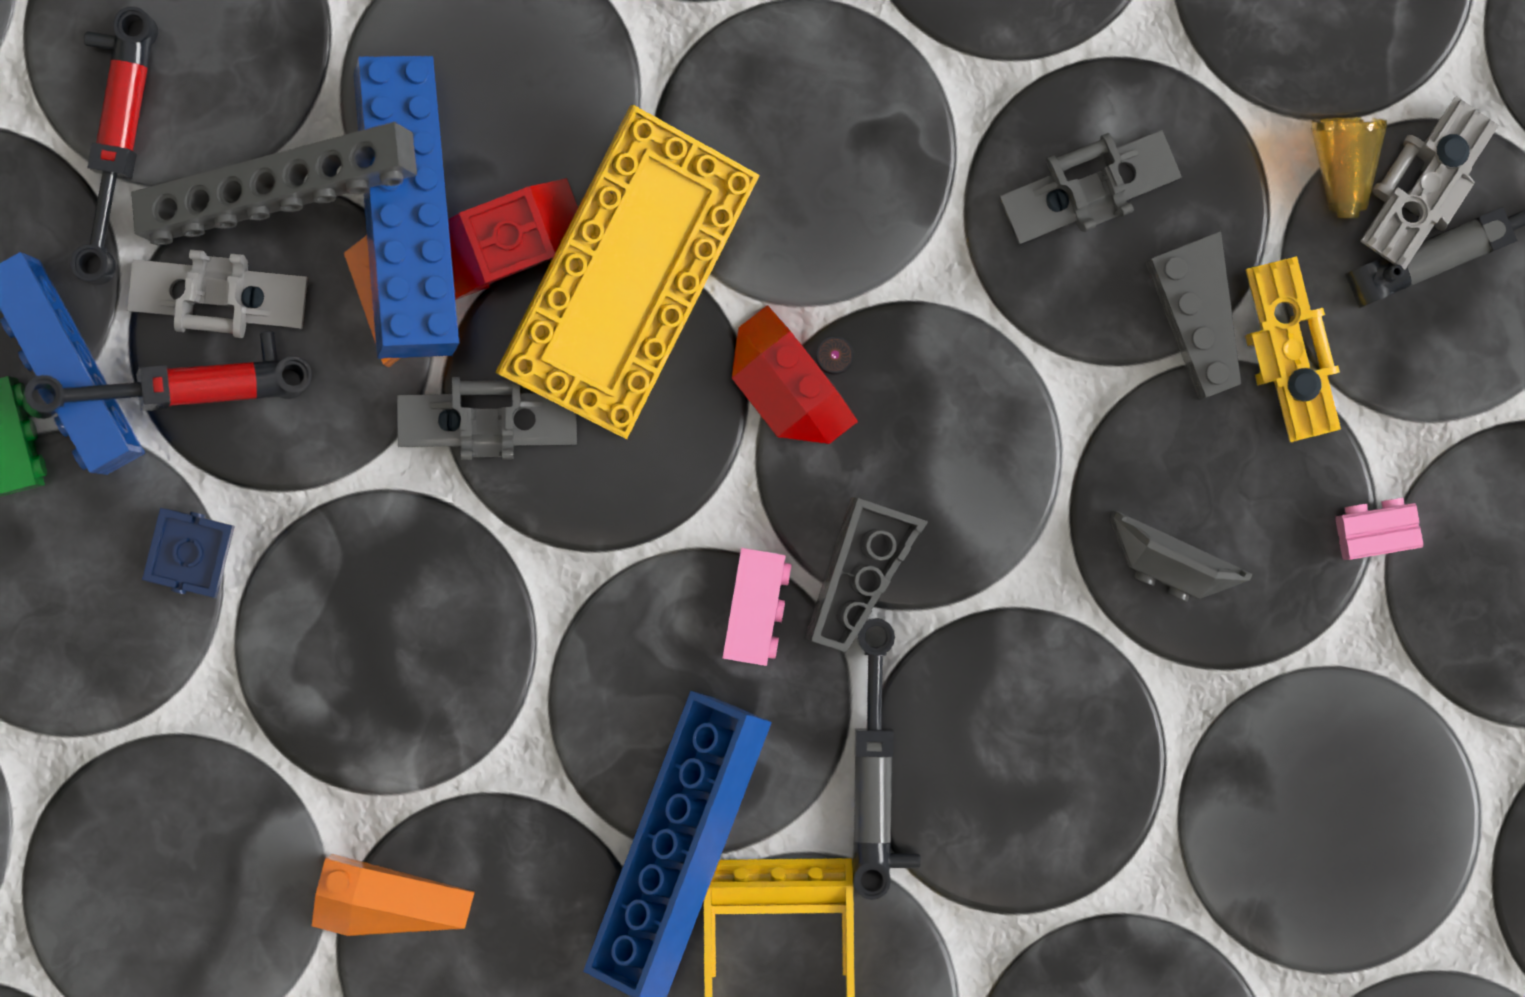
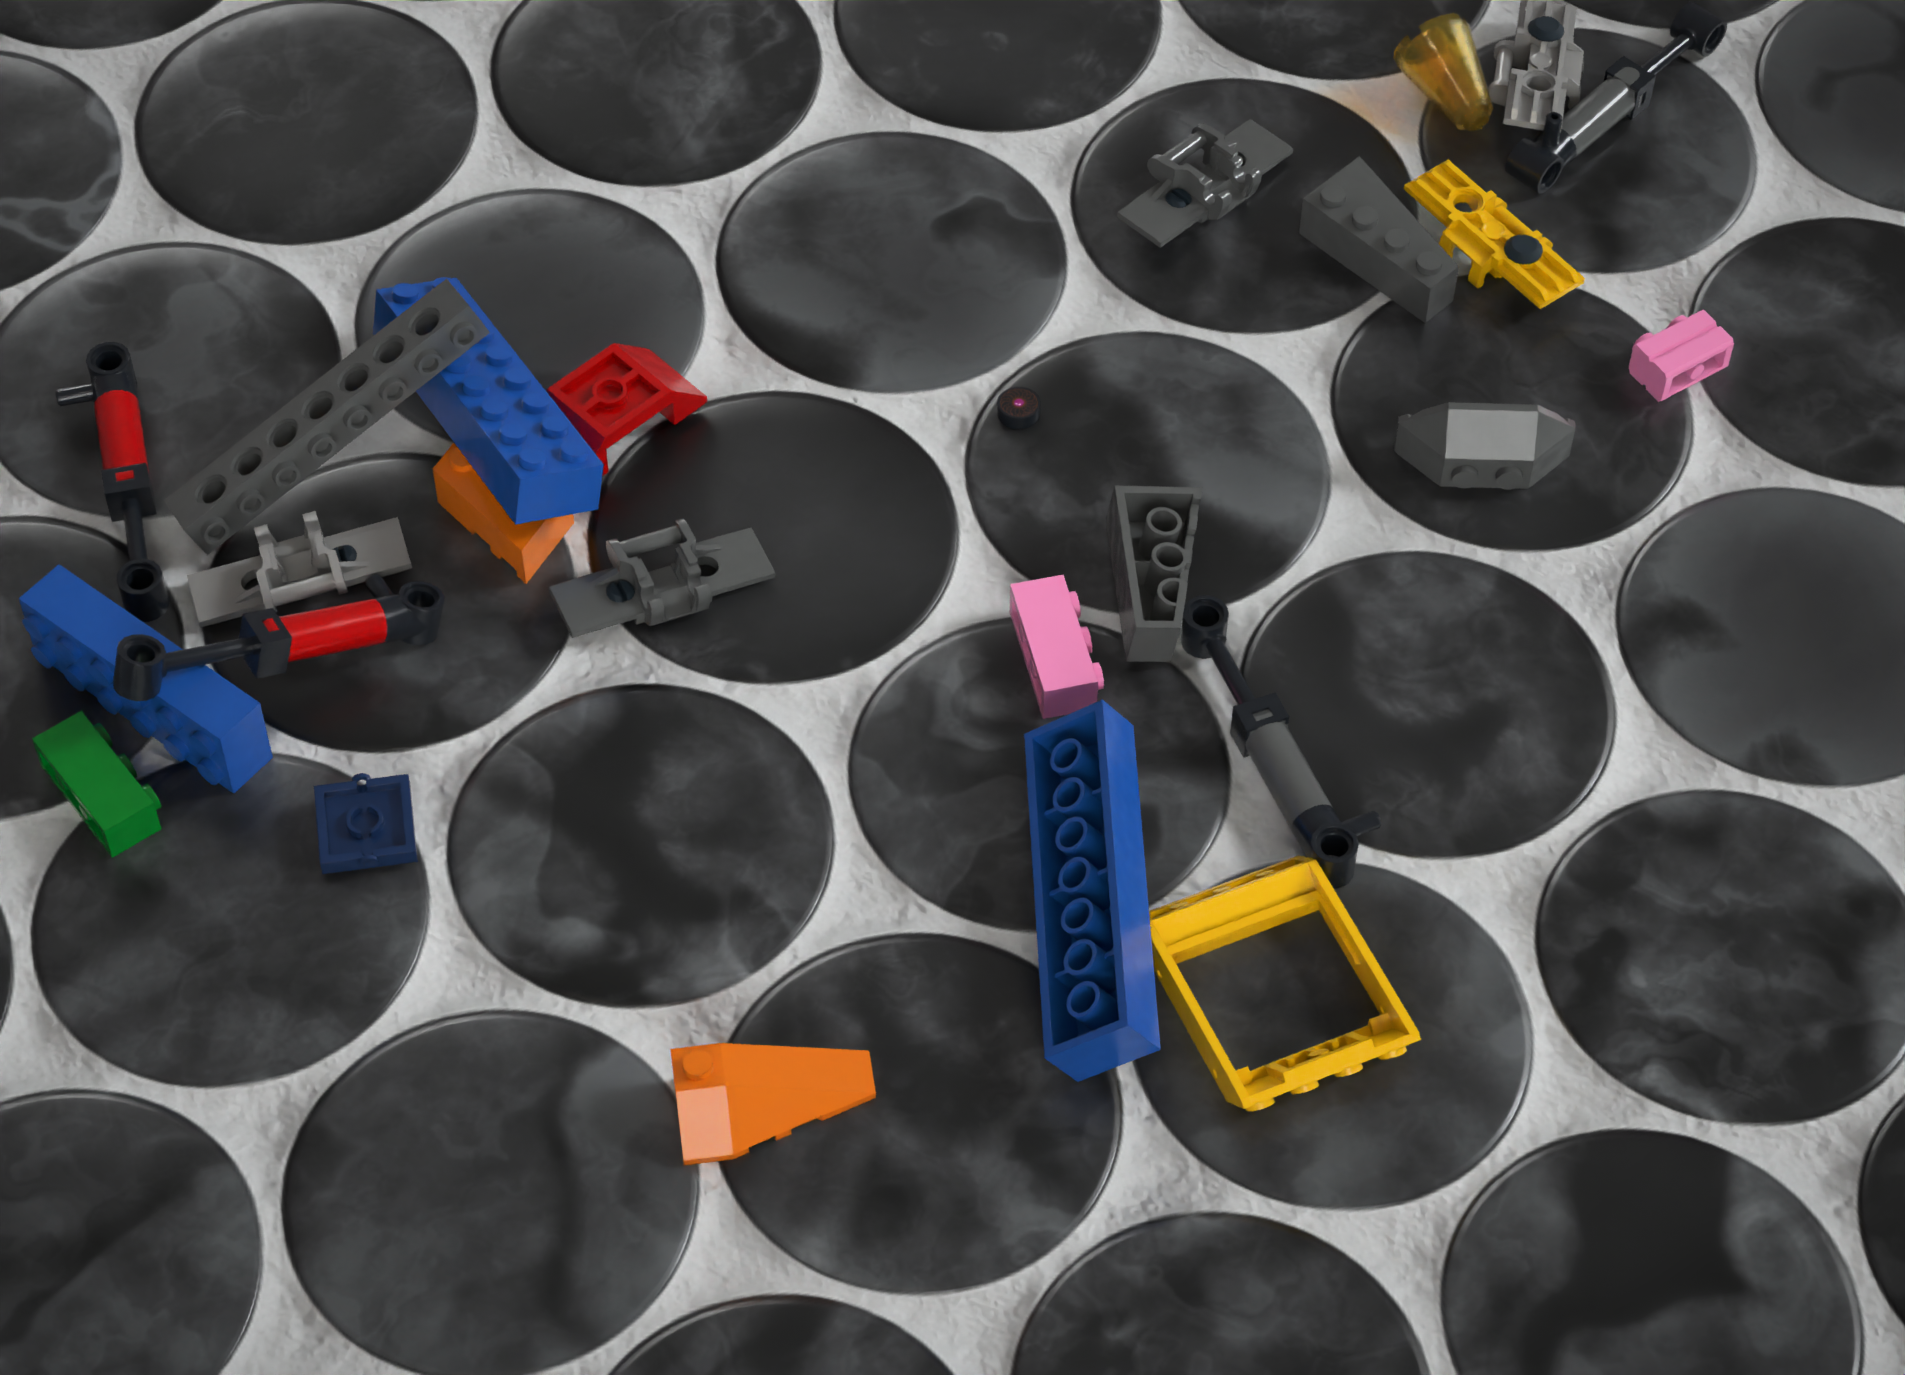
camera: 20 degrees left, 35 degrees down
yellow tile [495,105,760,439] -> none
red wedge [732,305,858,444] -> none

